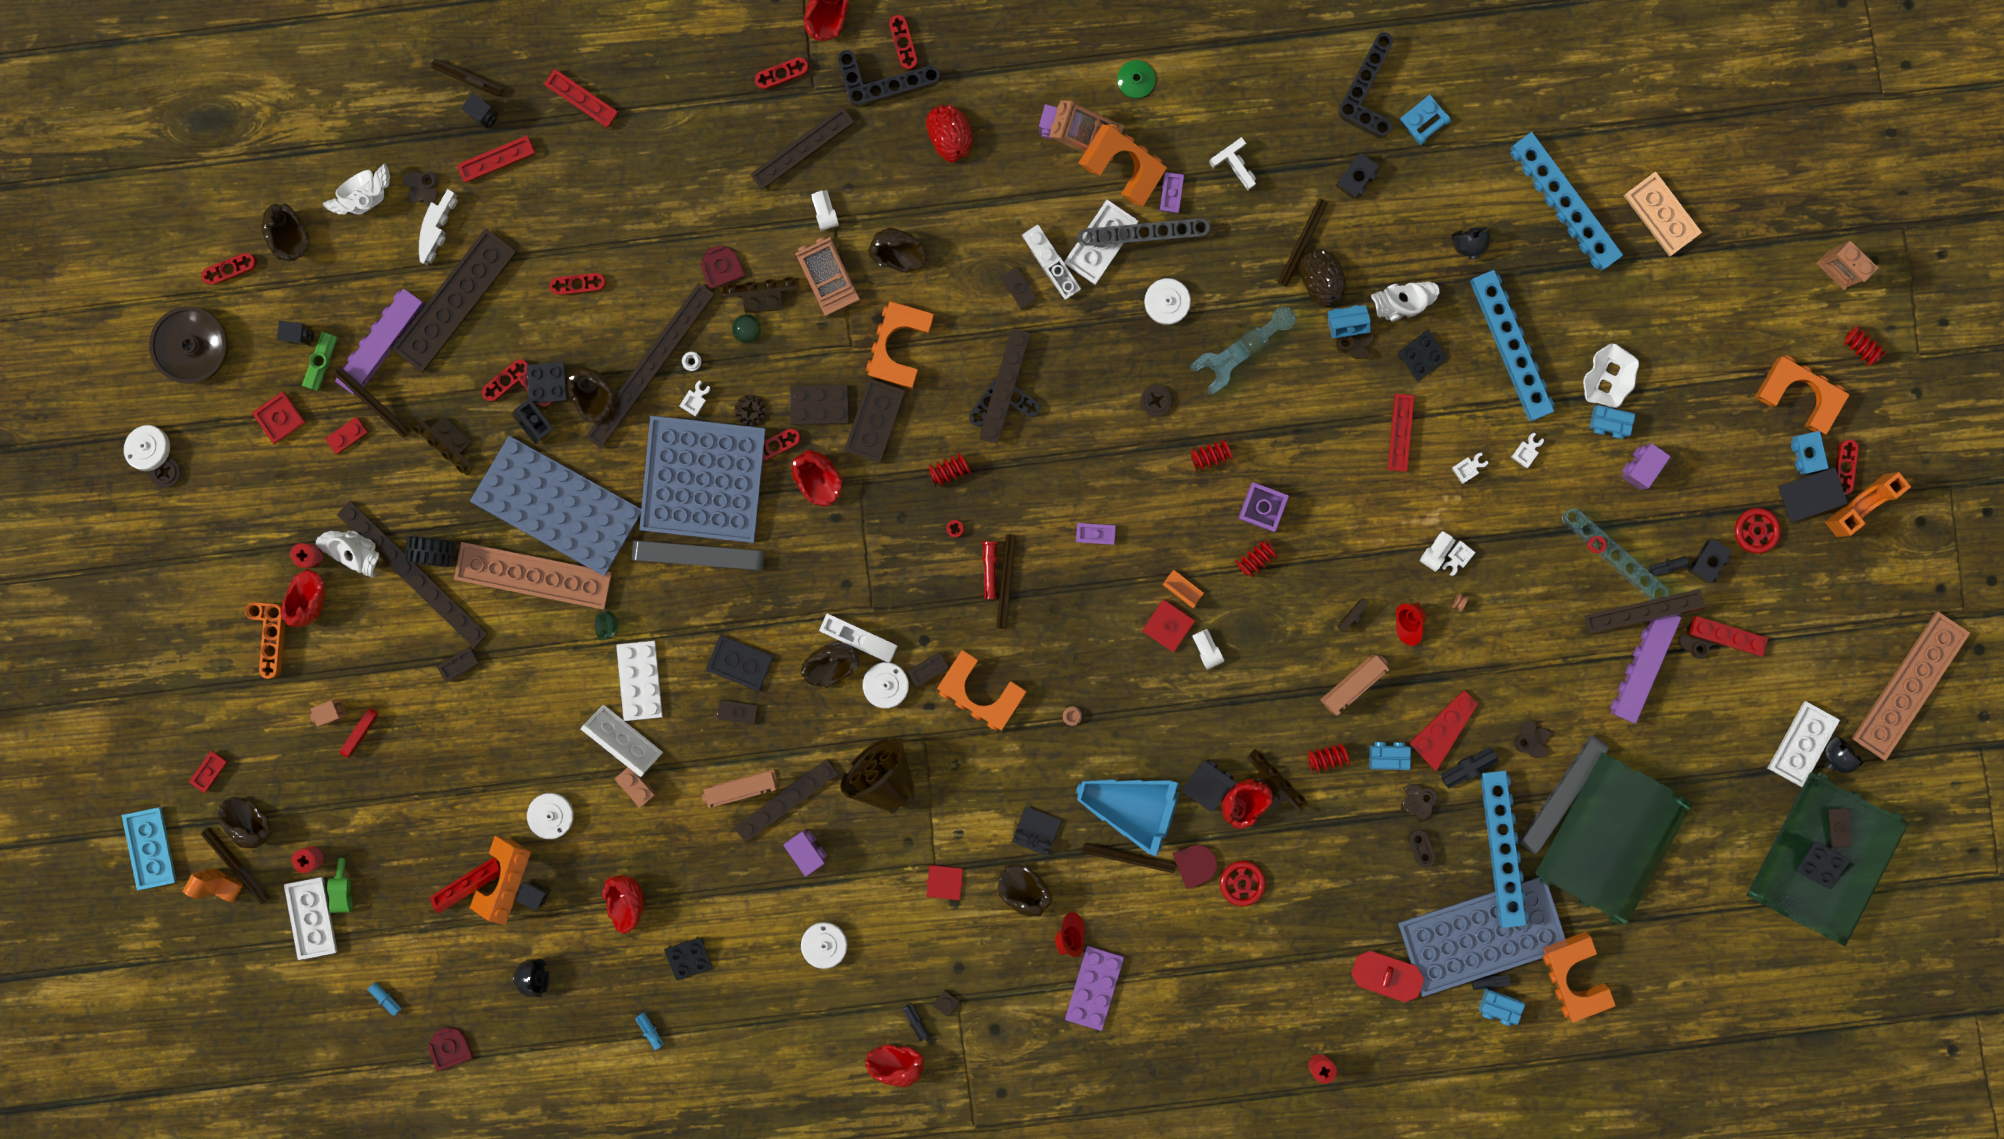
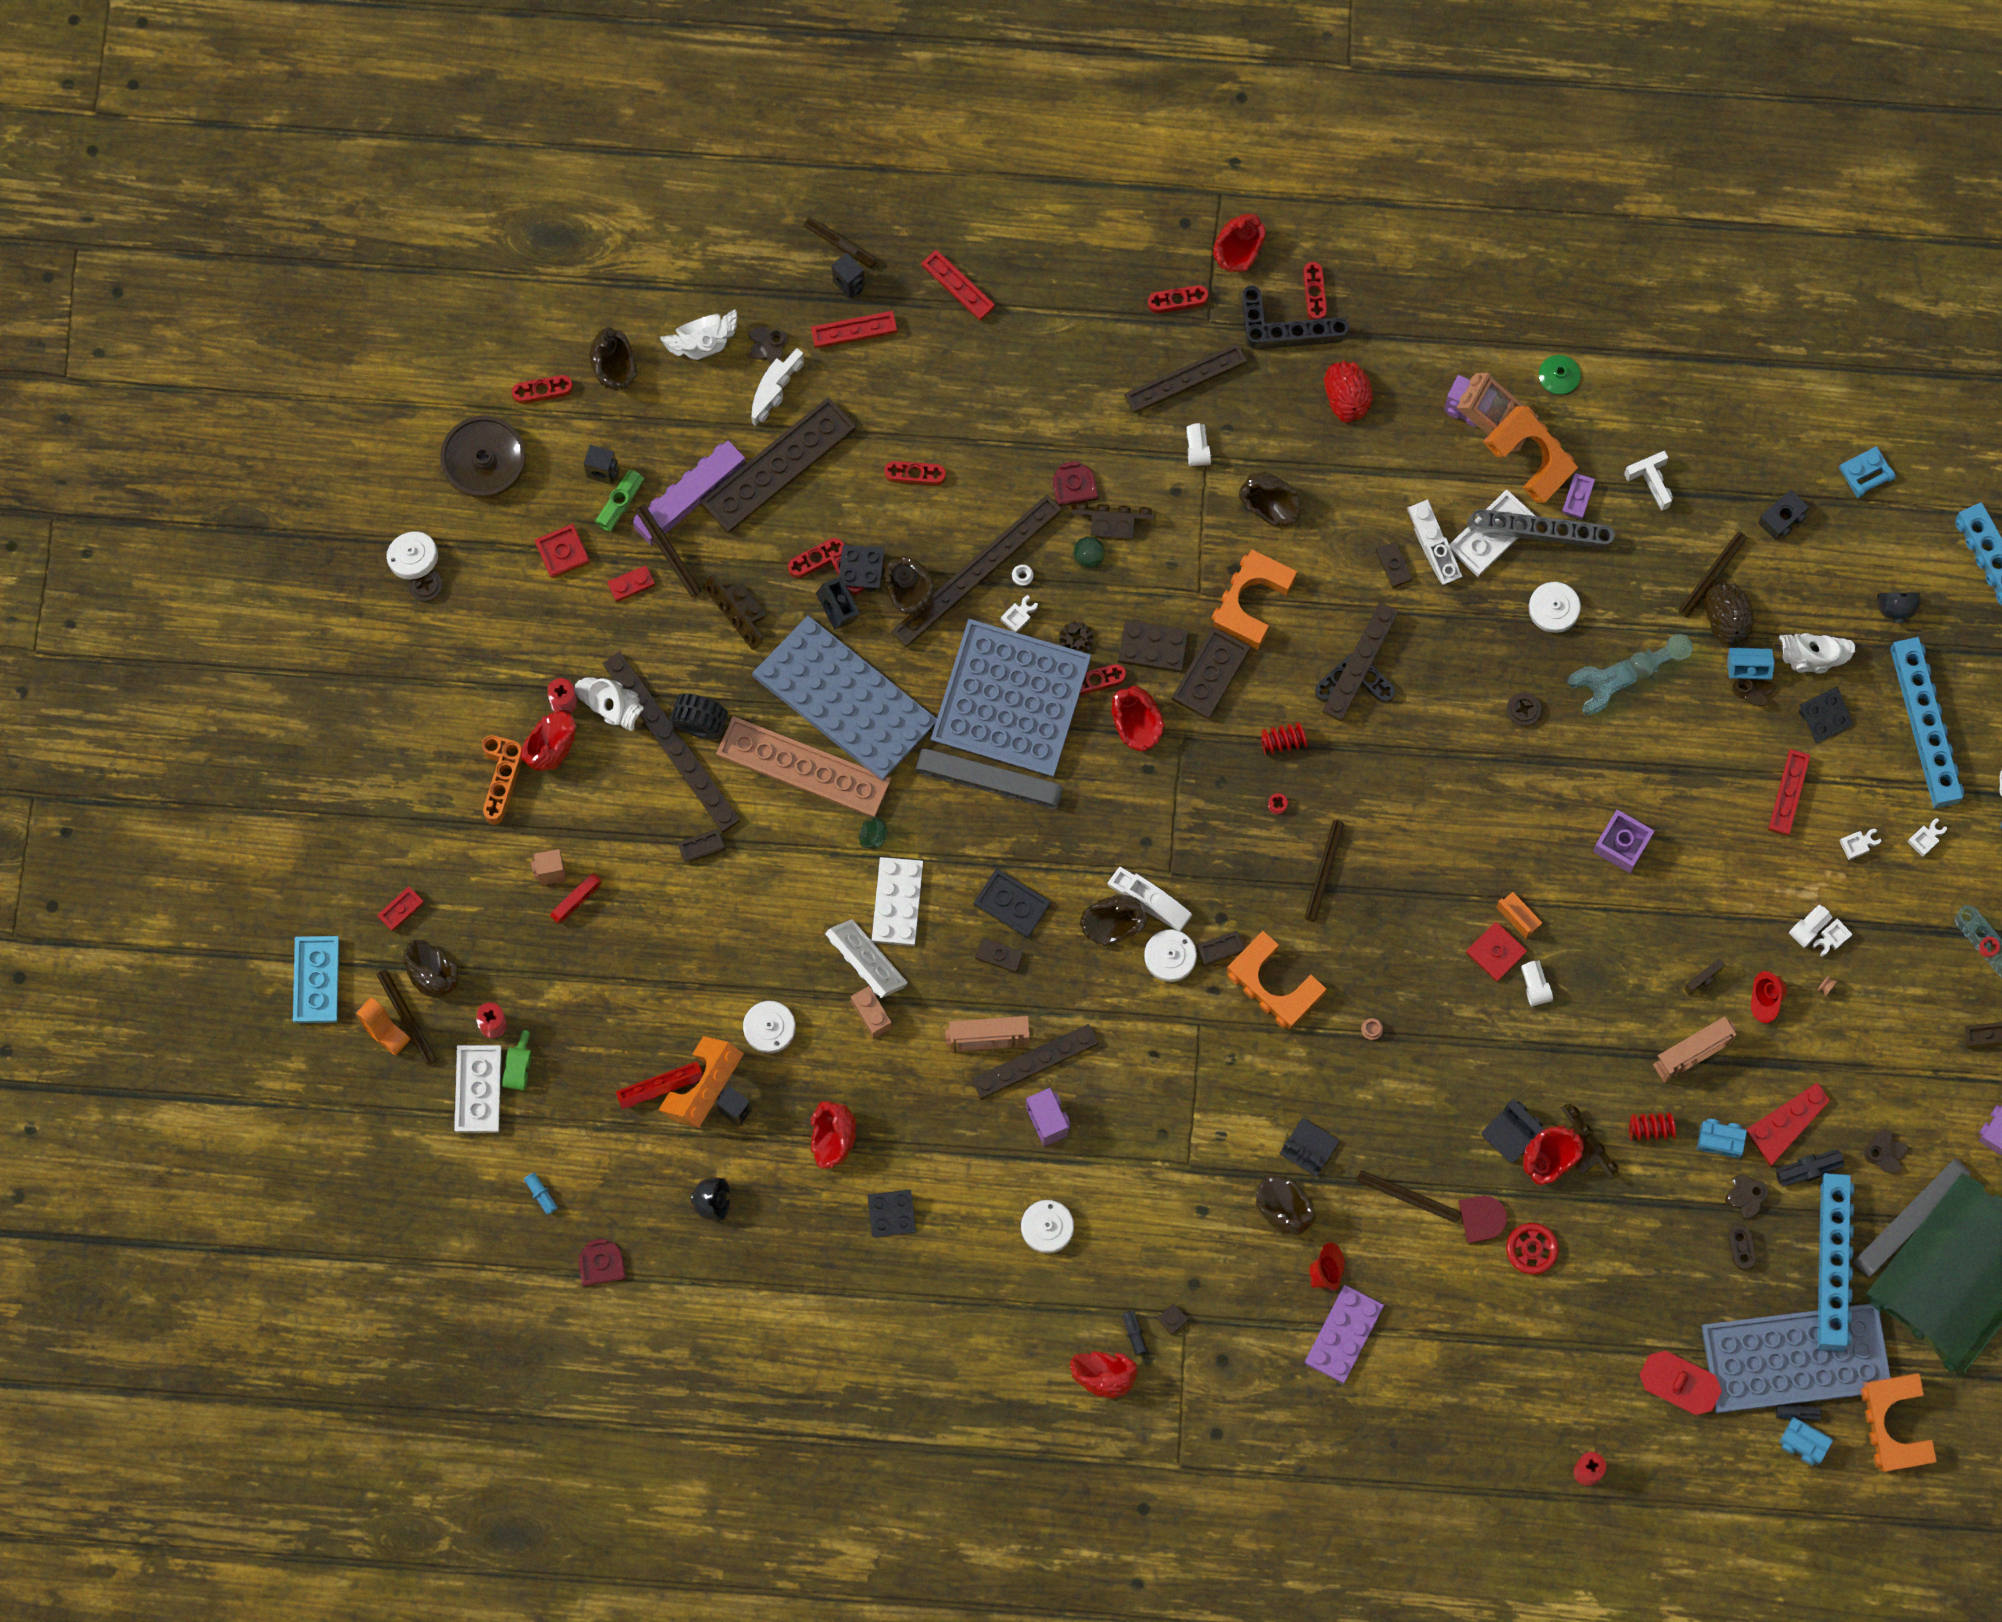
camera: 10 degrees right, 15 degrees down
dark azure axle [635,1013,665,1050] -> none
door [795,236,861,318] -> none
dark brown cone [840,737,914,814] -> none
red piece [926,865,963,900] -> none
red pin [981,541,998,599] -> none
medium lavender plate [1076,523,1116,545] -> none
dark azure cone [1076,779,1180,856] -> none
red piece [1191,439,1233,473] -> none
red piece [1235,539,1278,578] -> none
black beam [1338,32,1393,138] -> none

